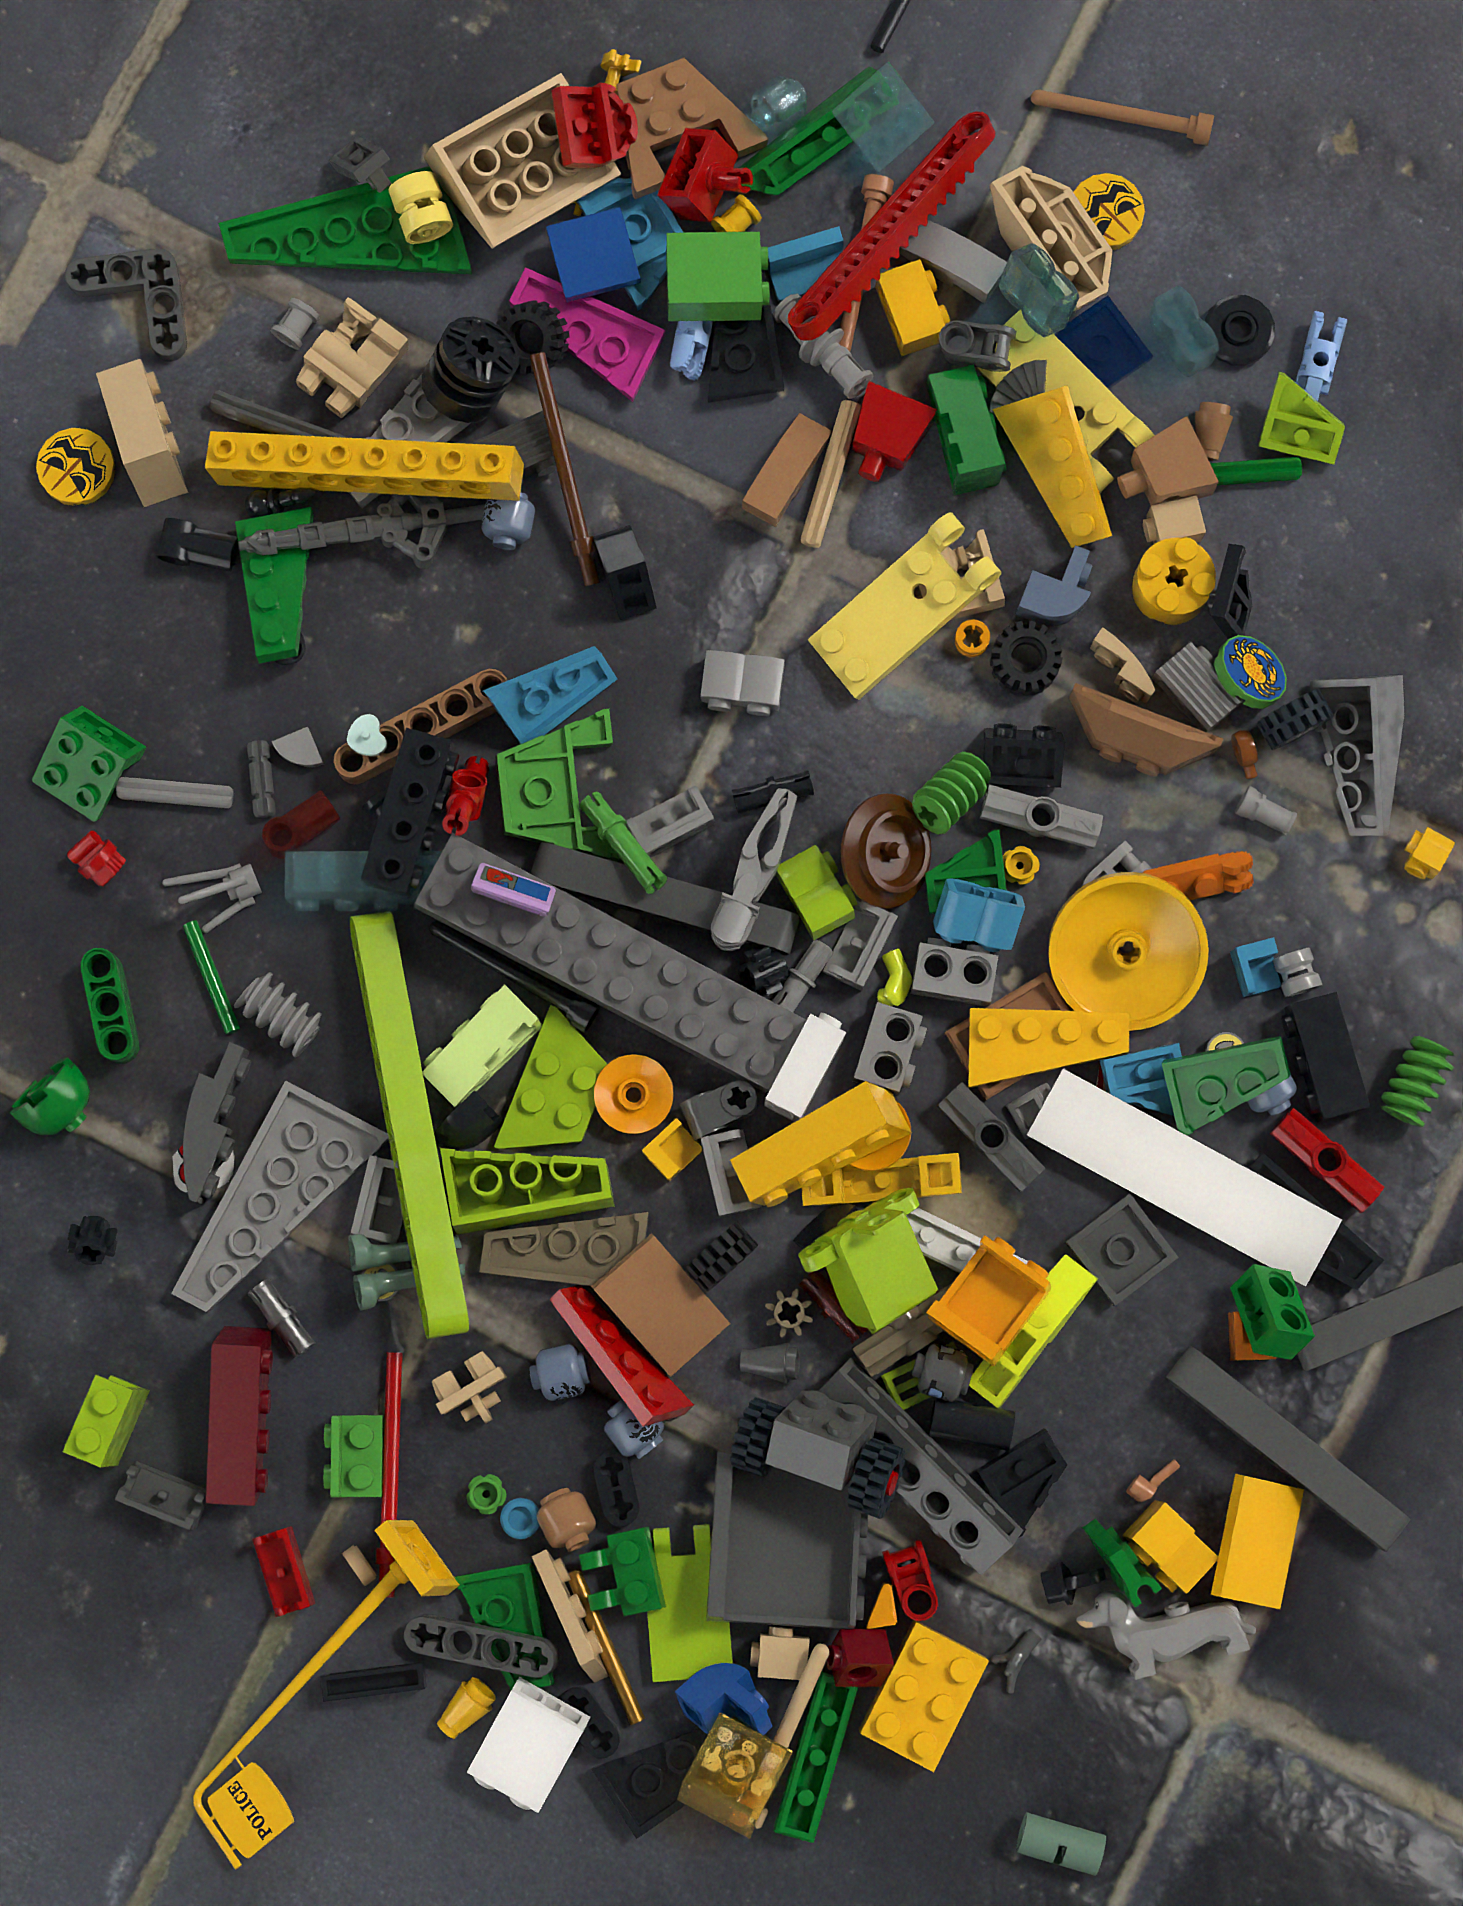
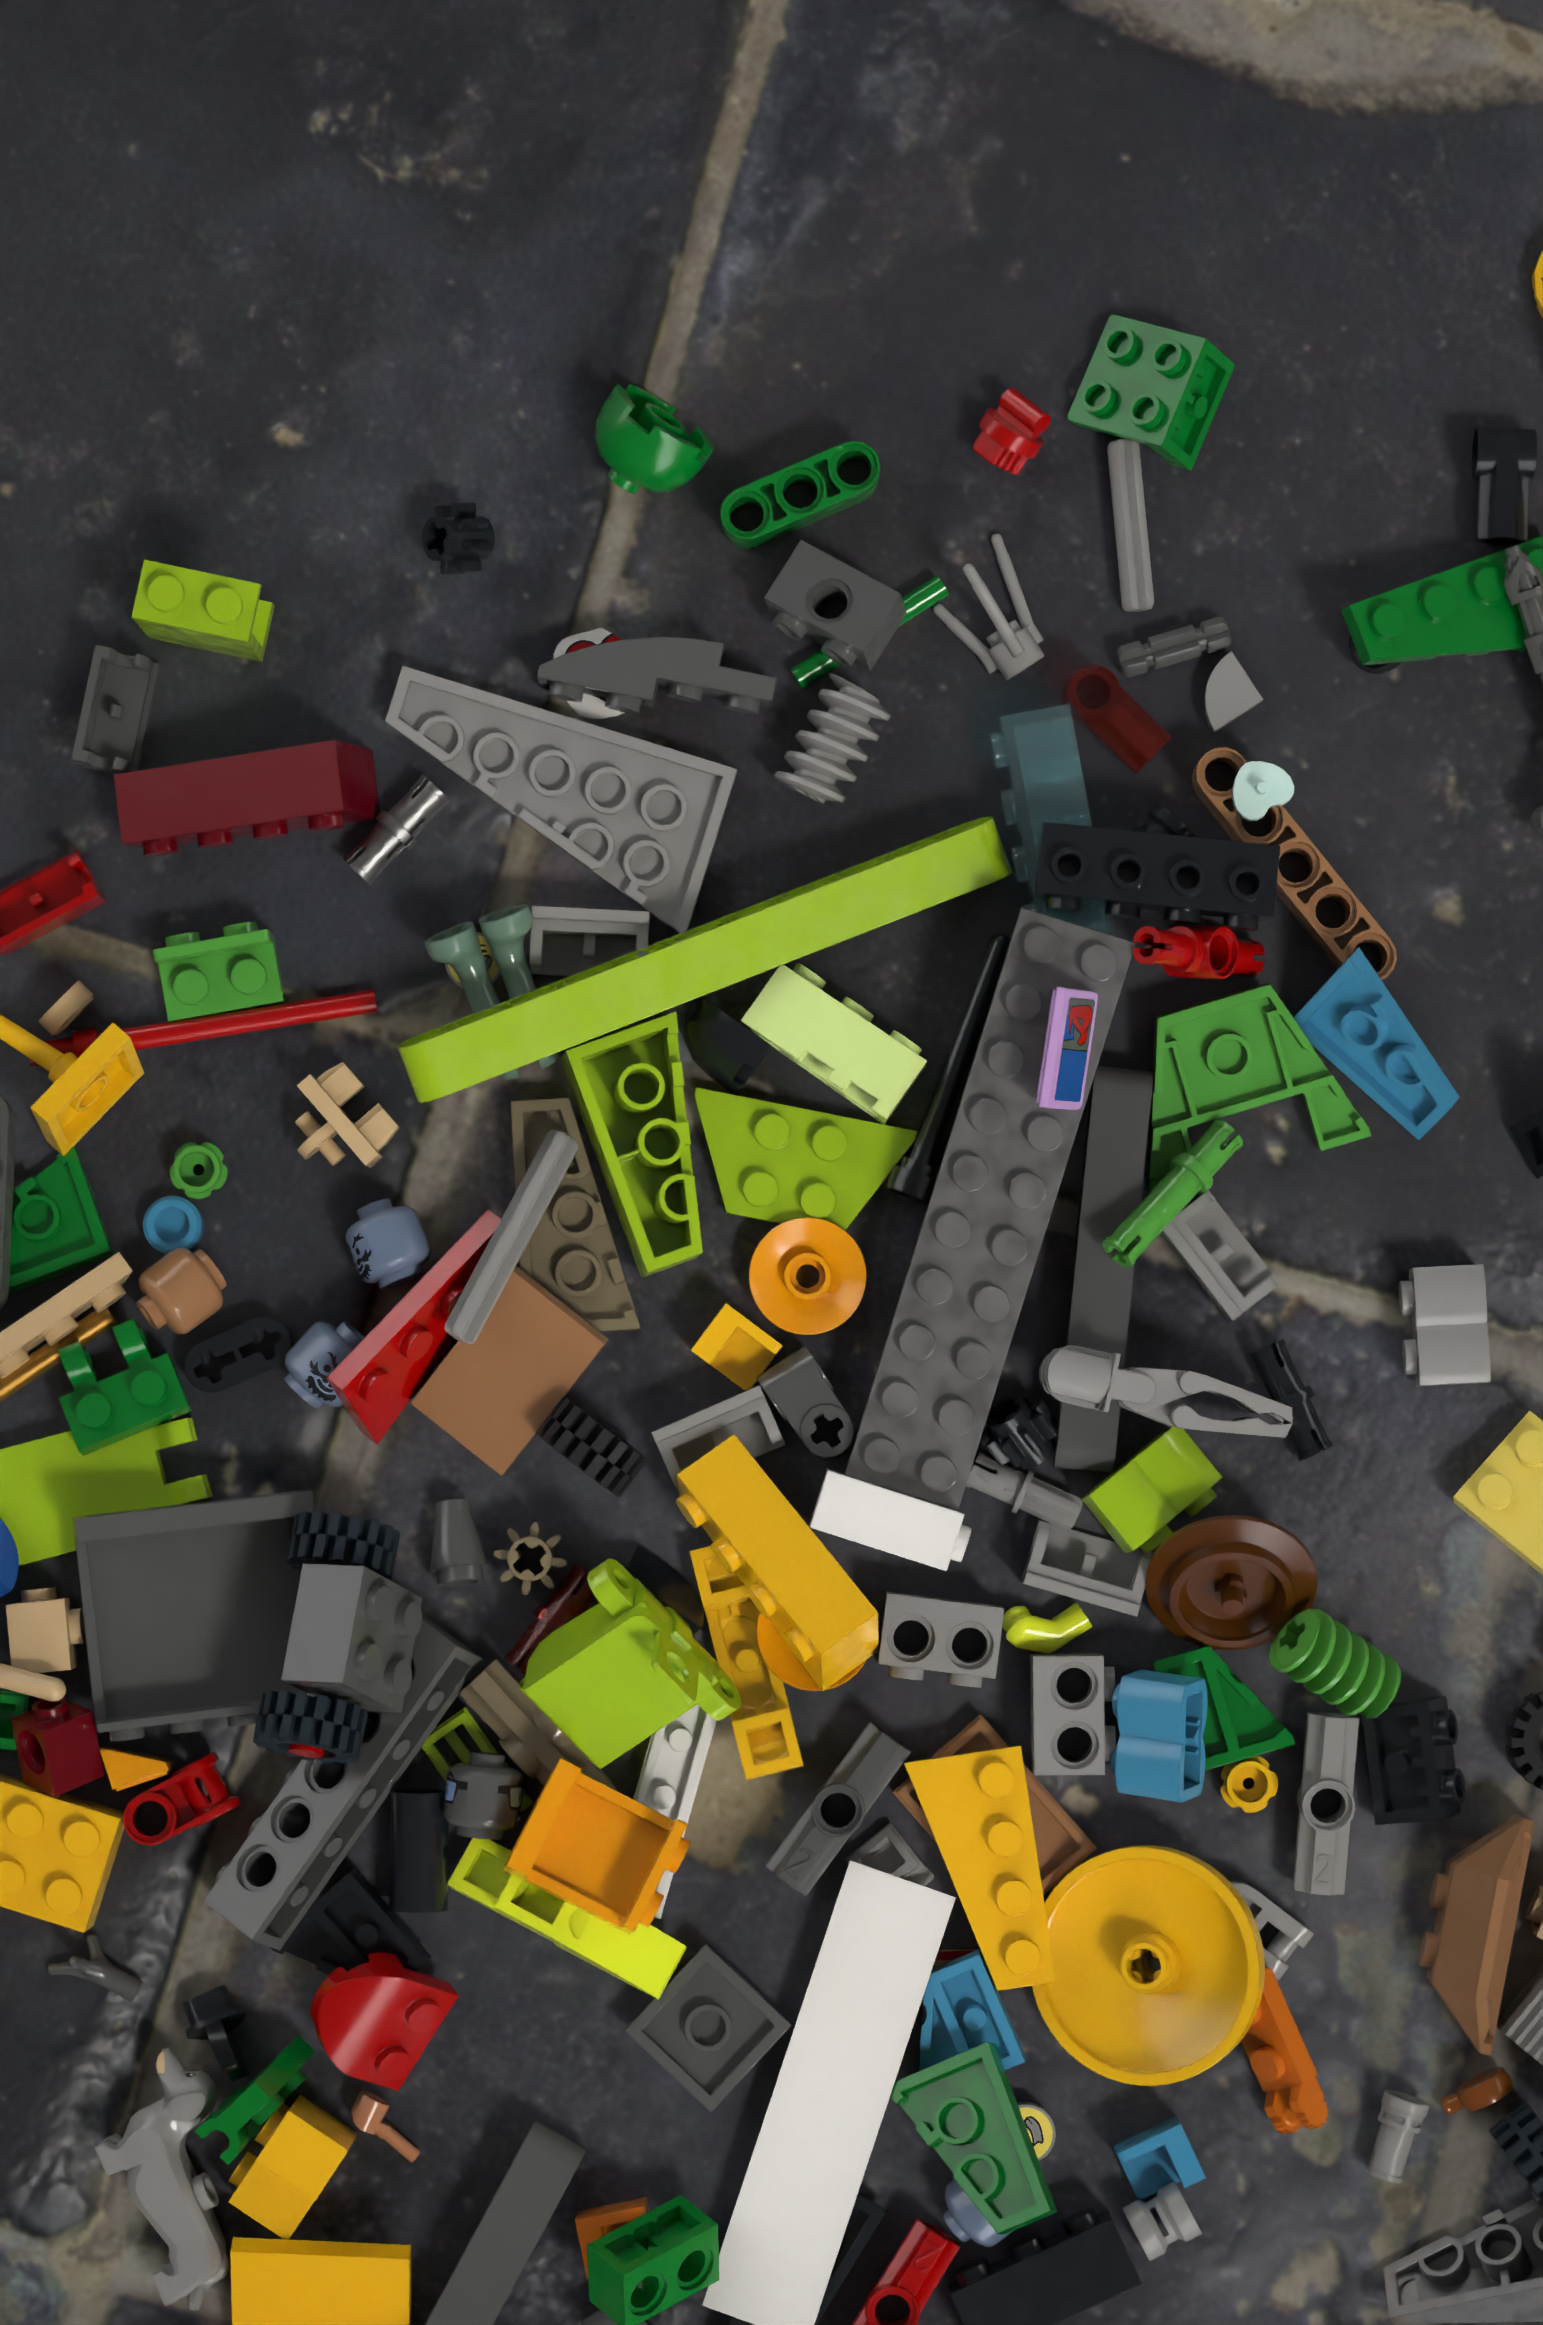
camera: 85 degrees right, 5 degrees up
none -> red slope [310,1953,459,2091]
none -> light grey axle [444,1130,579,1344]
none -> dark grey brick [764,540,907,671]

